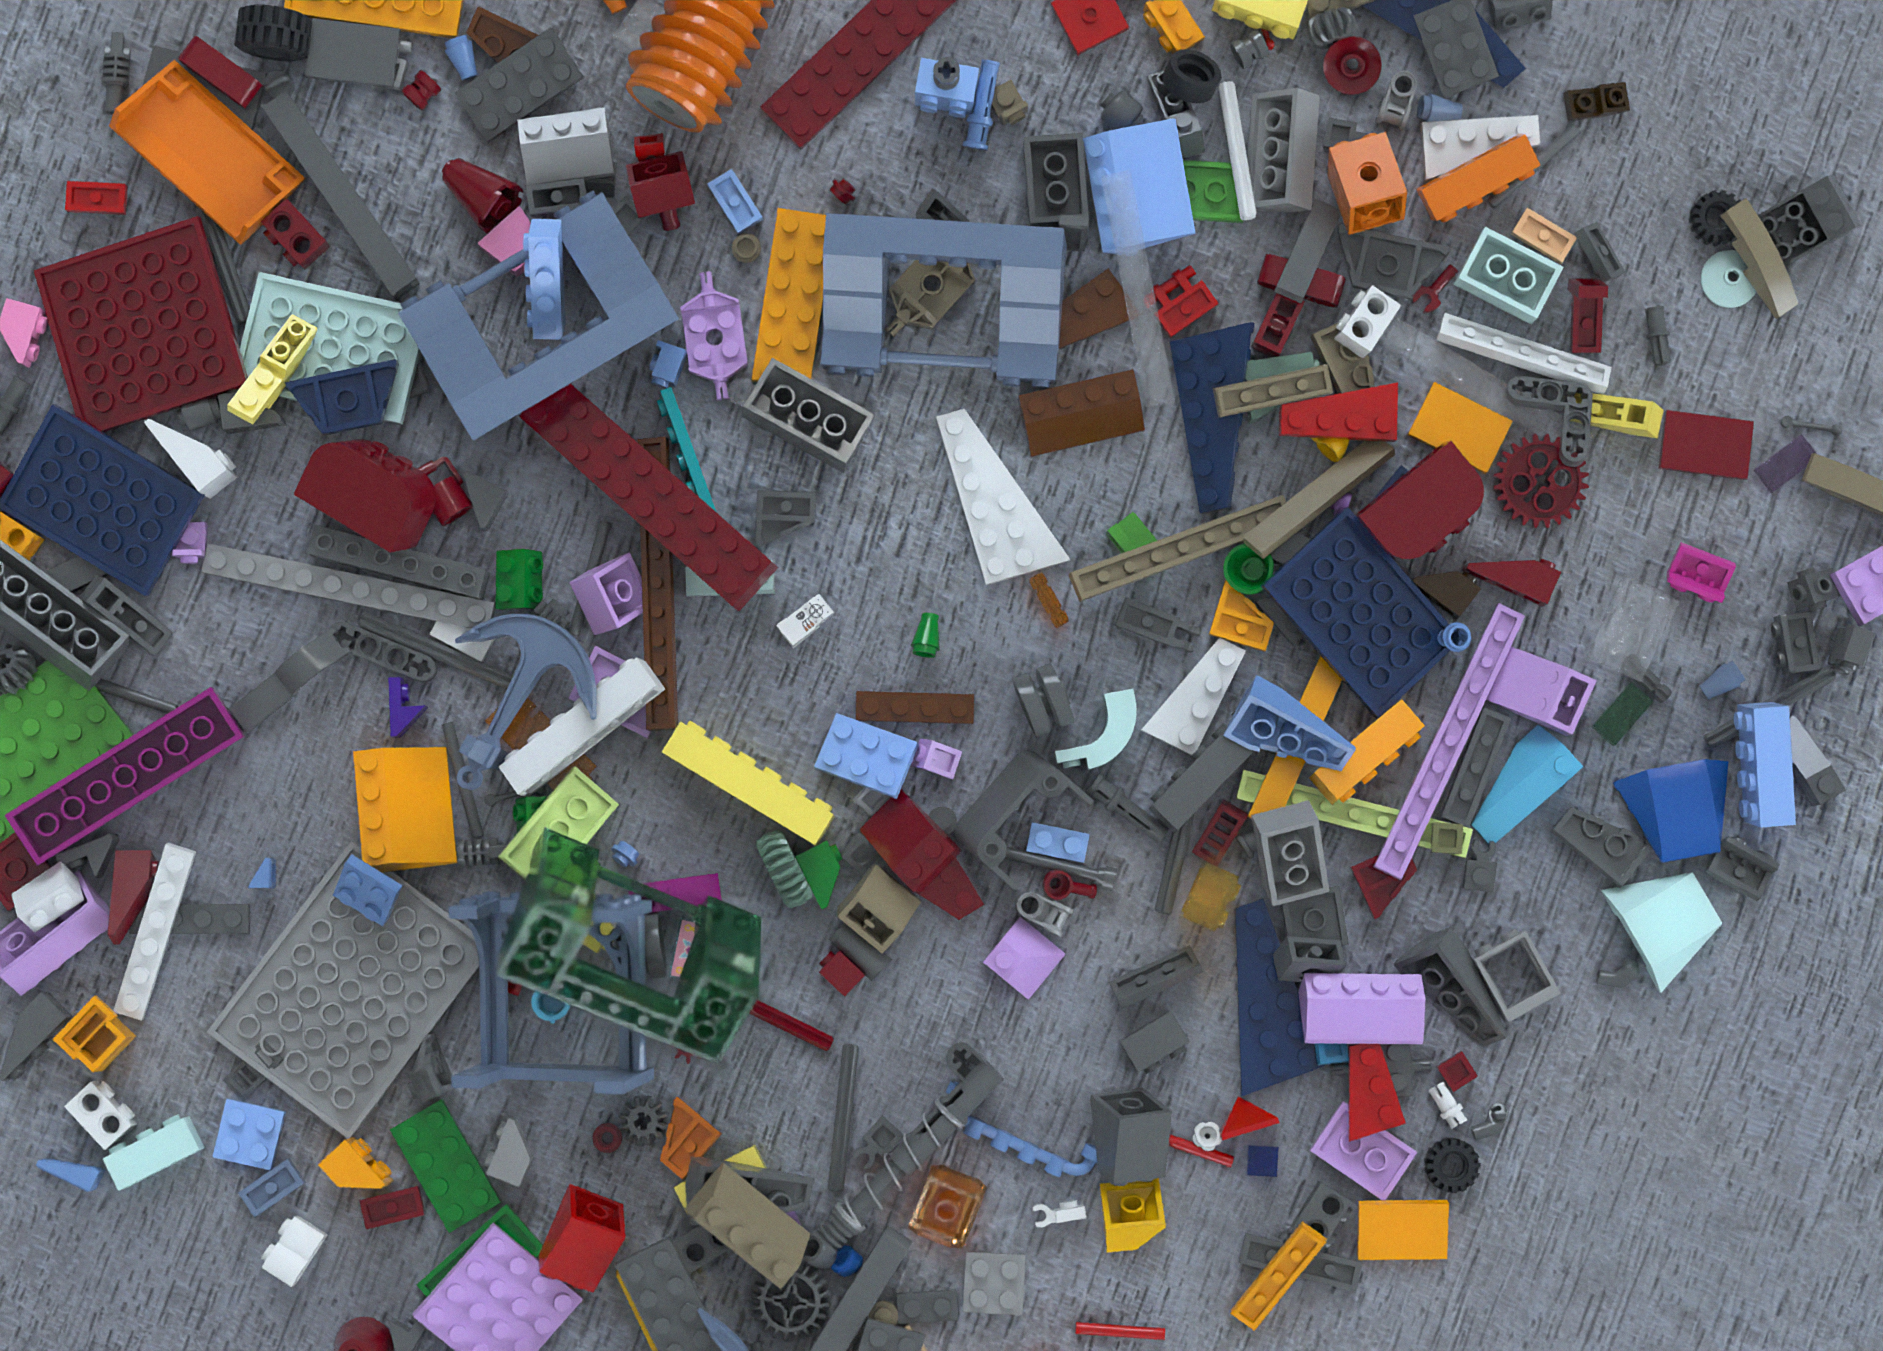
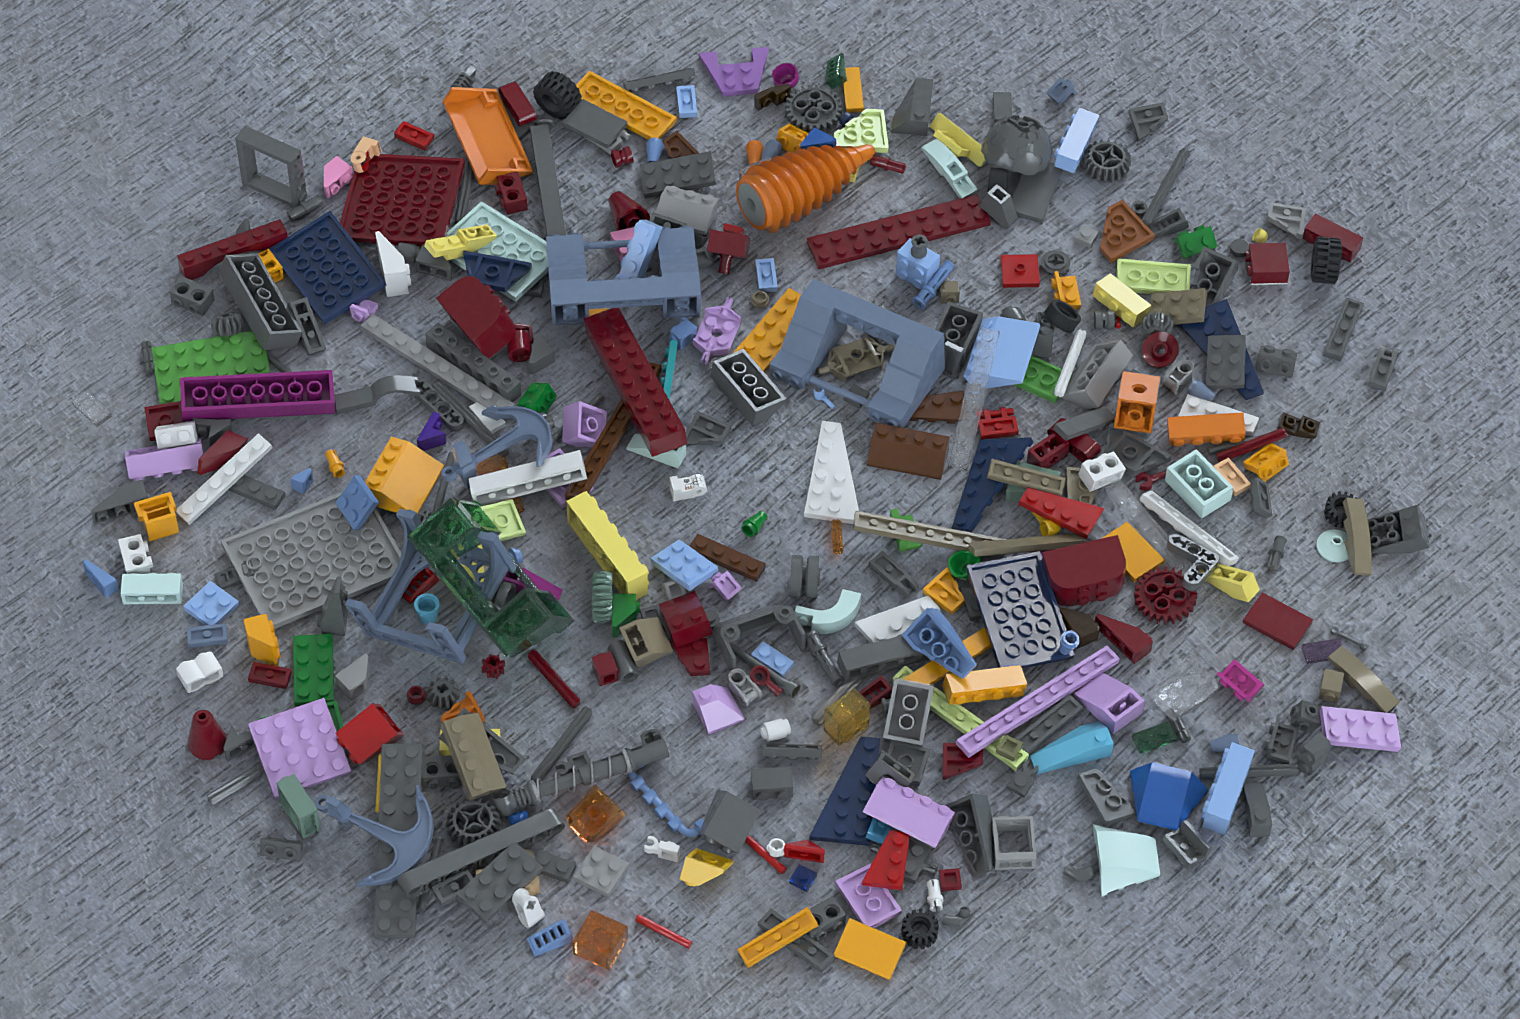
camera: 30 degrees right, 30 degrees down
dark red bracket [1568,278,1608,353] -> none
none -> light orange pin [325,449,345,478]
none -> light nougat leg [350,136,382,173]
none -> white brick [760,718,791,742]
none -> light blue hand [813,387,835,409]
none -> dark grey tile [844,384,870,409]
none -> dark red axle [1216,428,1287,462]
none -> light orange bracket [1243,443,1289,482]
none -> dark tan brick [1319,669,1344,703]

